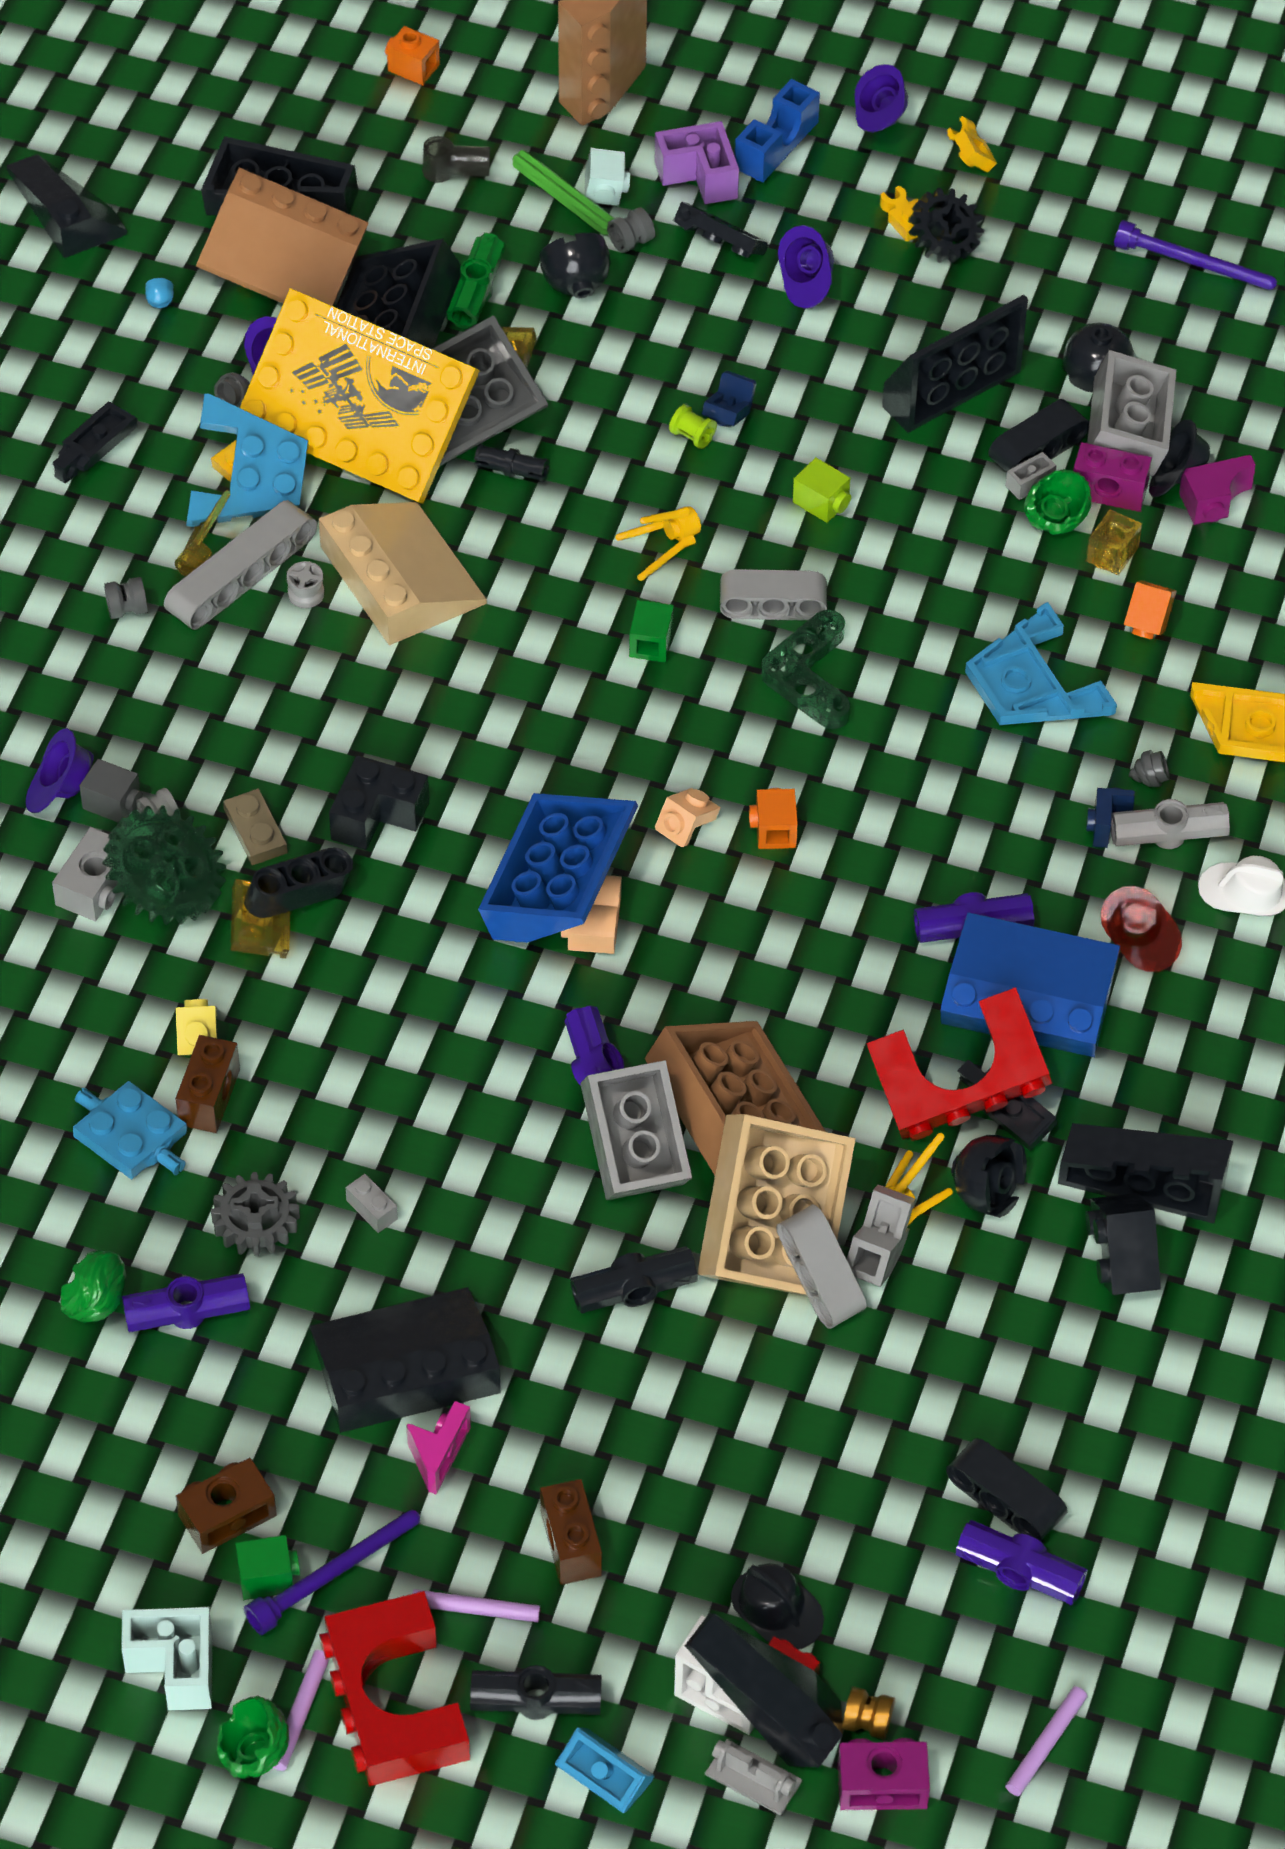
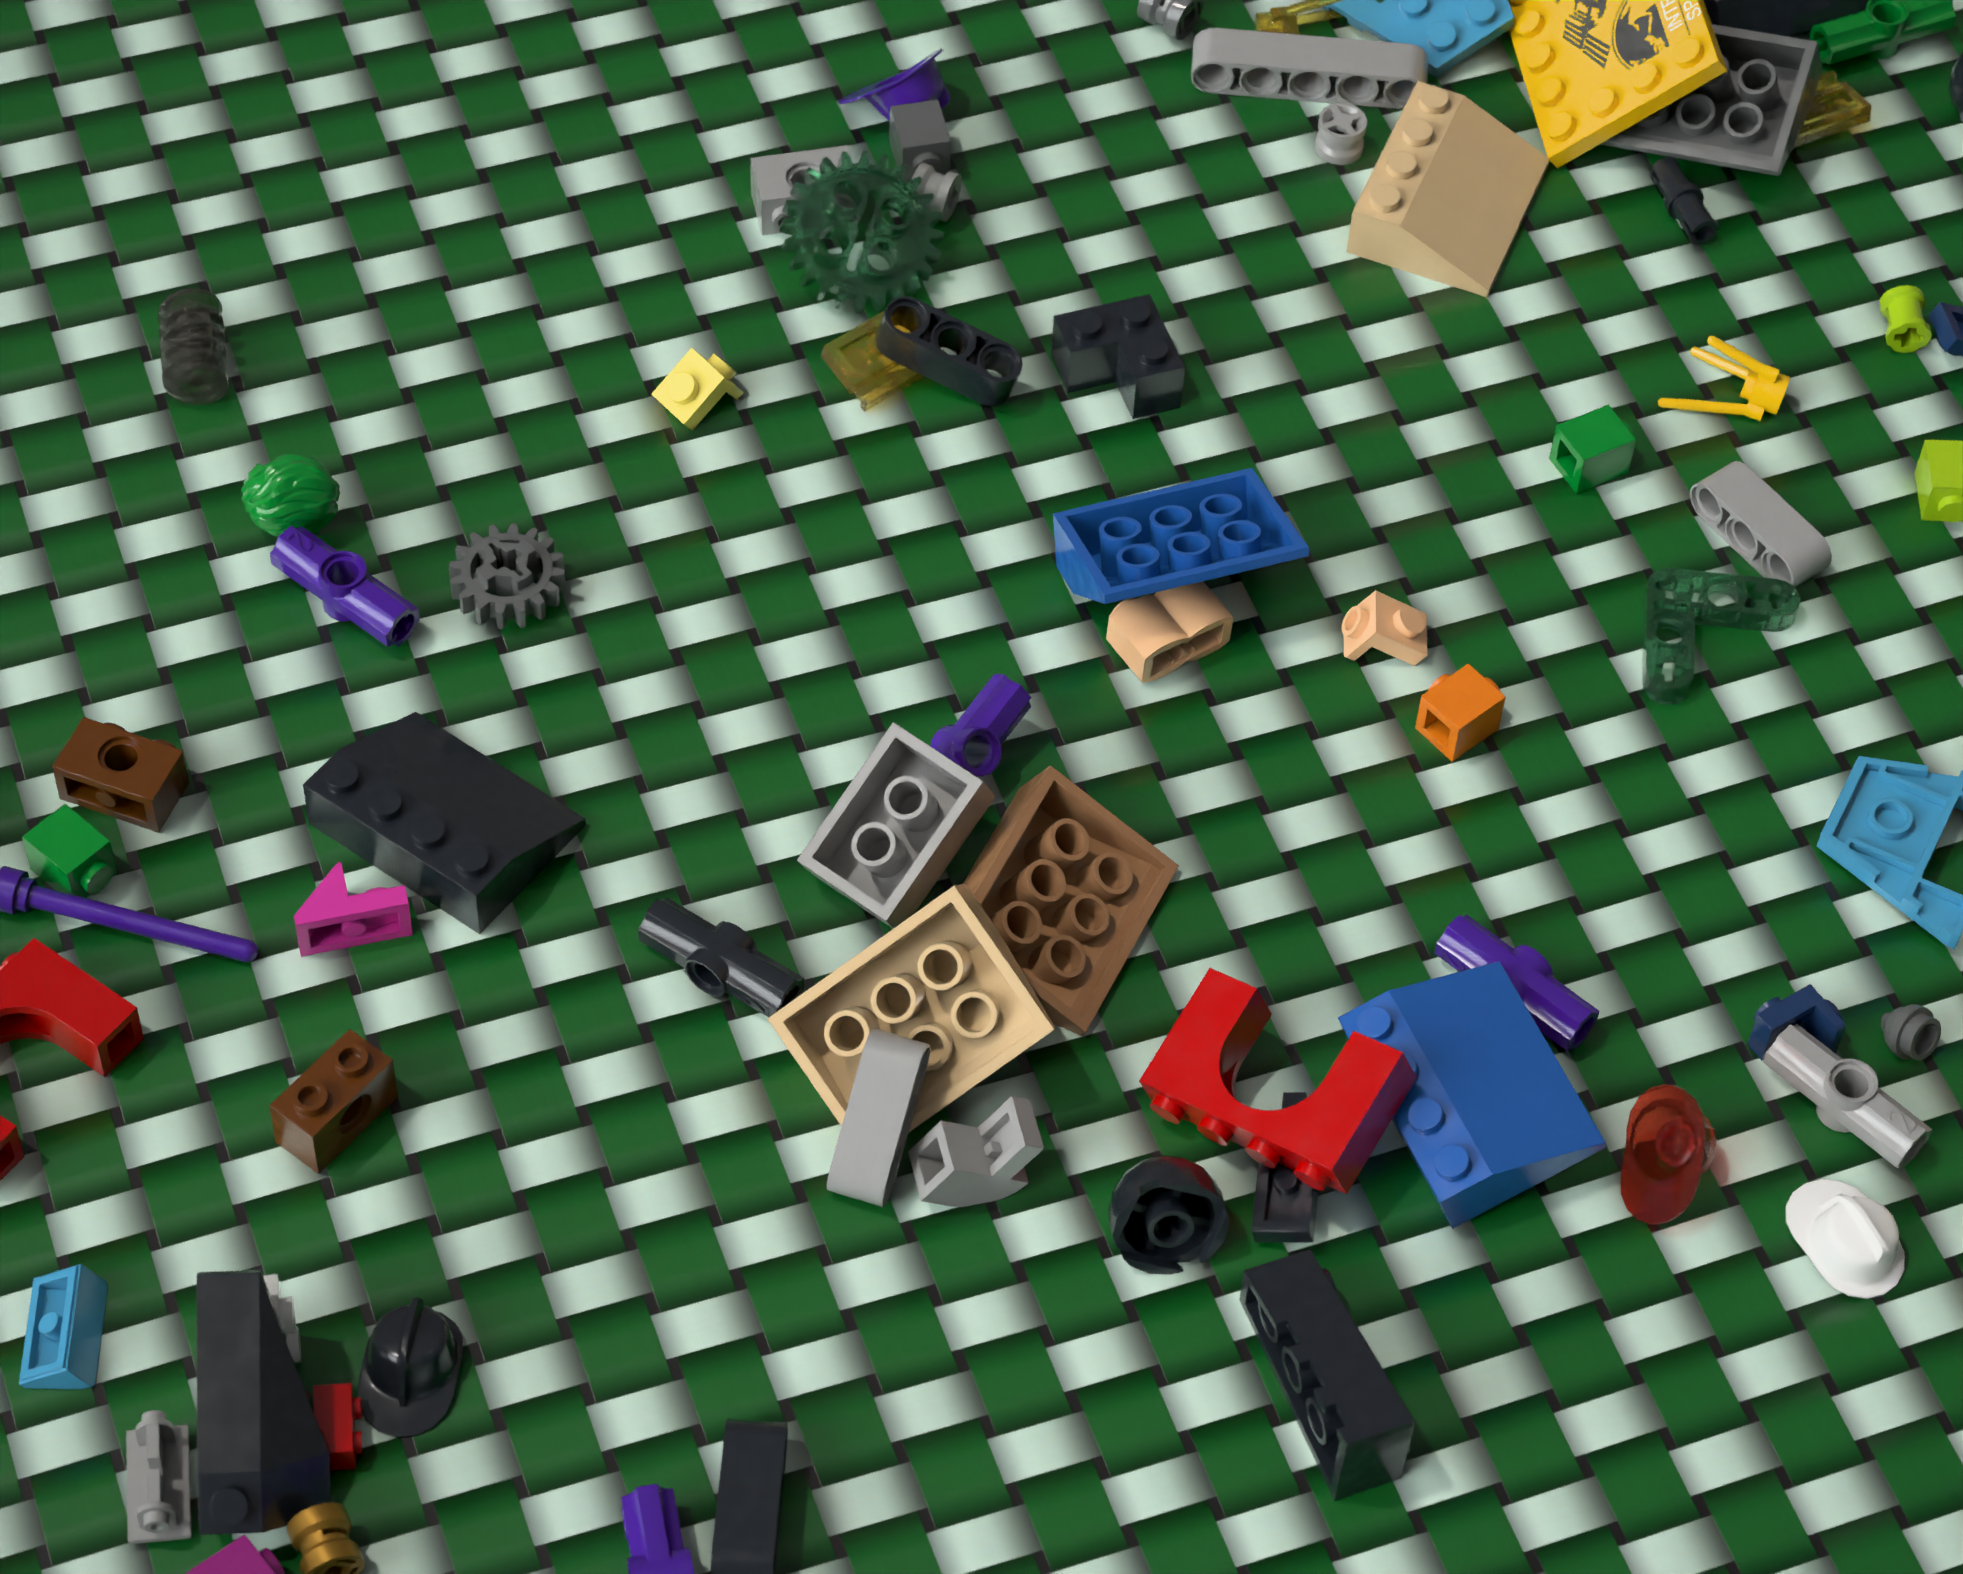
camera: 50 degrees right, 0 degrees up
dark azure plate [73,1081,187,1180] -> none
reddish brown brick [175,1035,240,1133] -> none
dark tan plate [223,788,287,865] -> none
light grey piece [345,1174,398,1233] -> none
lavender bar [413,1589,541,1623] -> none
black piece [470,1665,602,1720] -> none
yellow plant [885,1133,953,1225] -> none
black brick [1085,1193,1161,1295] -> none

